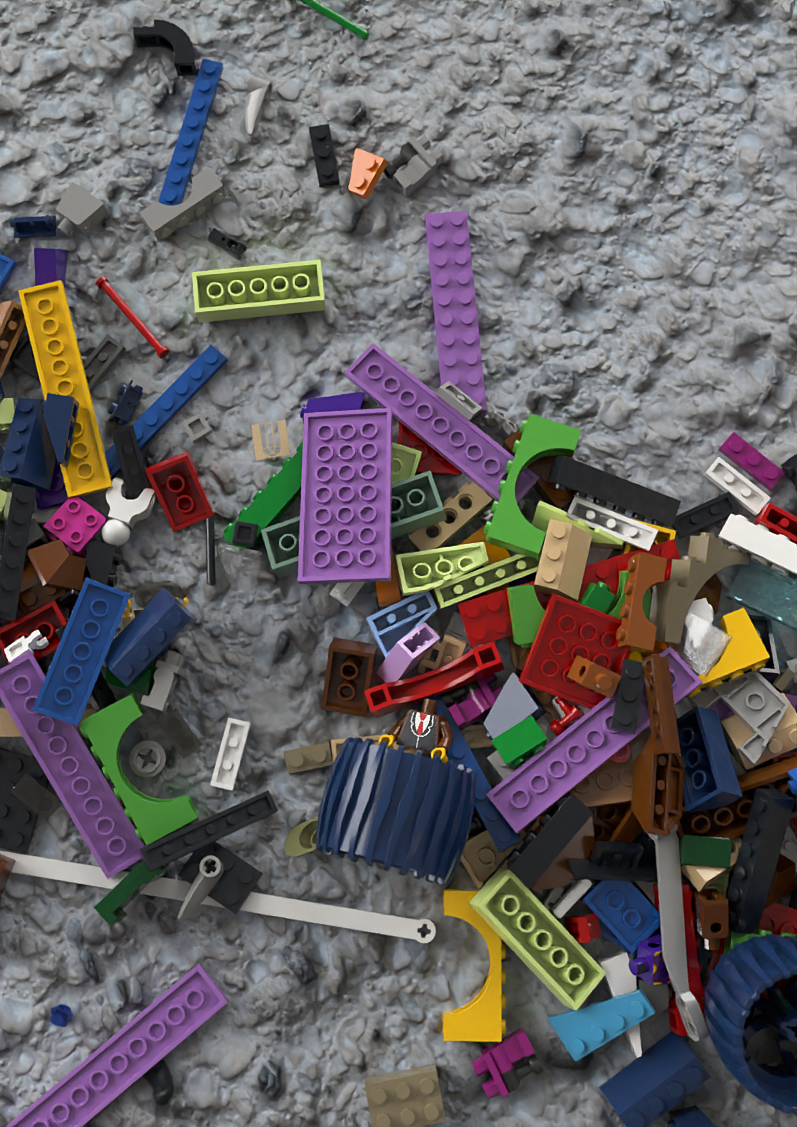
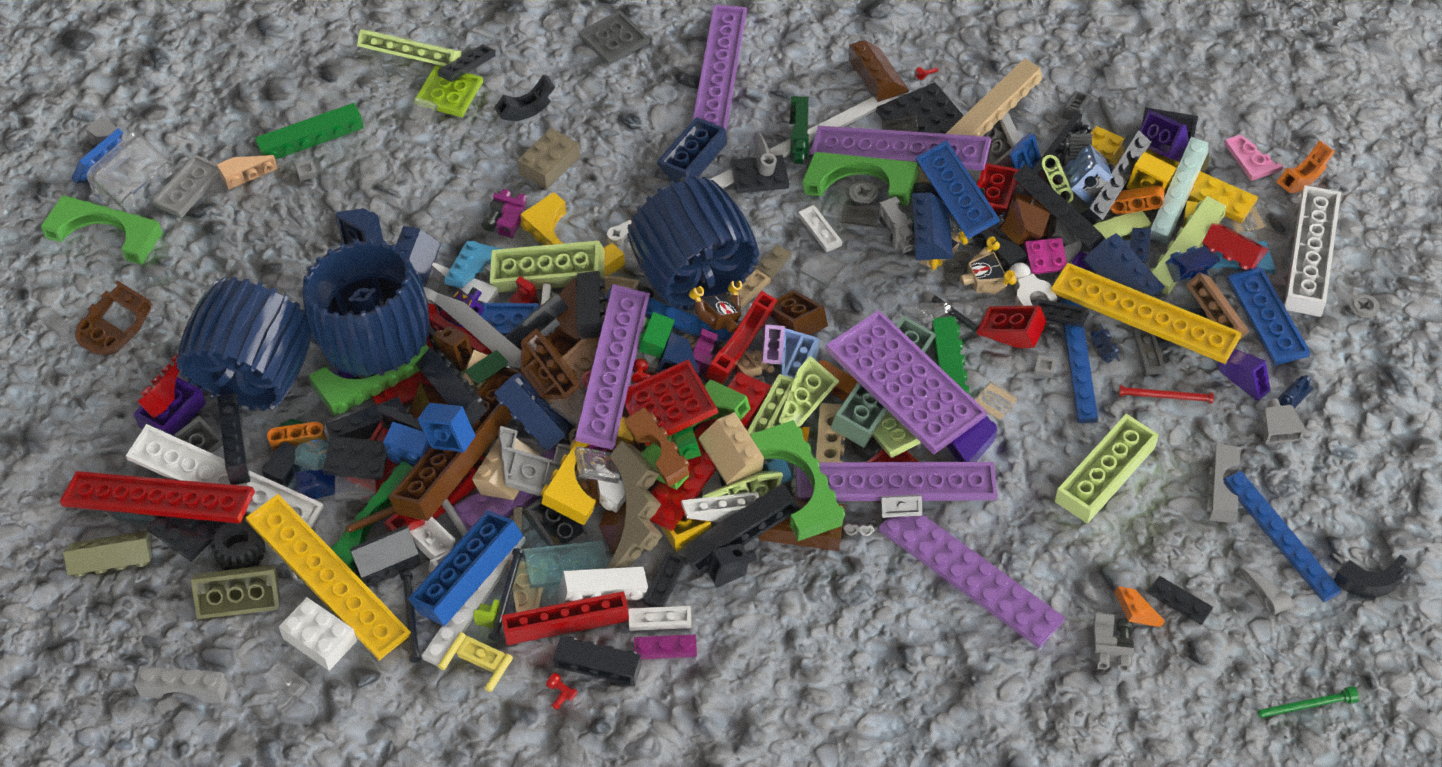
camera: 140 degrees right, 25 degrees down
white plate [4,630,49,663] -> none
dark blue slope [42,393,79,467] -> none
clear blue plate [49,1004,73,1027] -> none
black plate [139,790,278,873] -> none
black bar [208,228,247,260] -> none
black tile [232,521,259,548] -> none
dark orange torso [567,655,621,698] -> none
black plate [611,659,644,734] -> none
reddish brown fence [642,654,681,755] -> none
none -> dark blue slope [657,117,727,183]
none -> black torso [707,544,757,588]
none -> torso [960,236,1017,295]

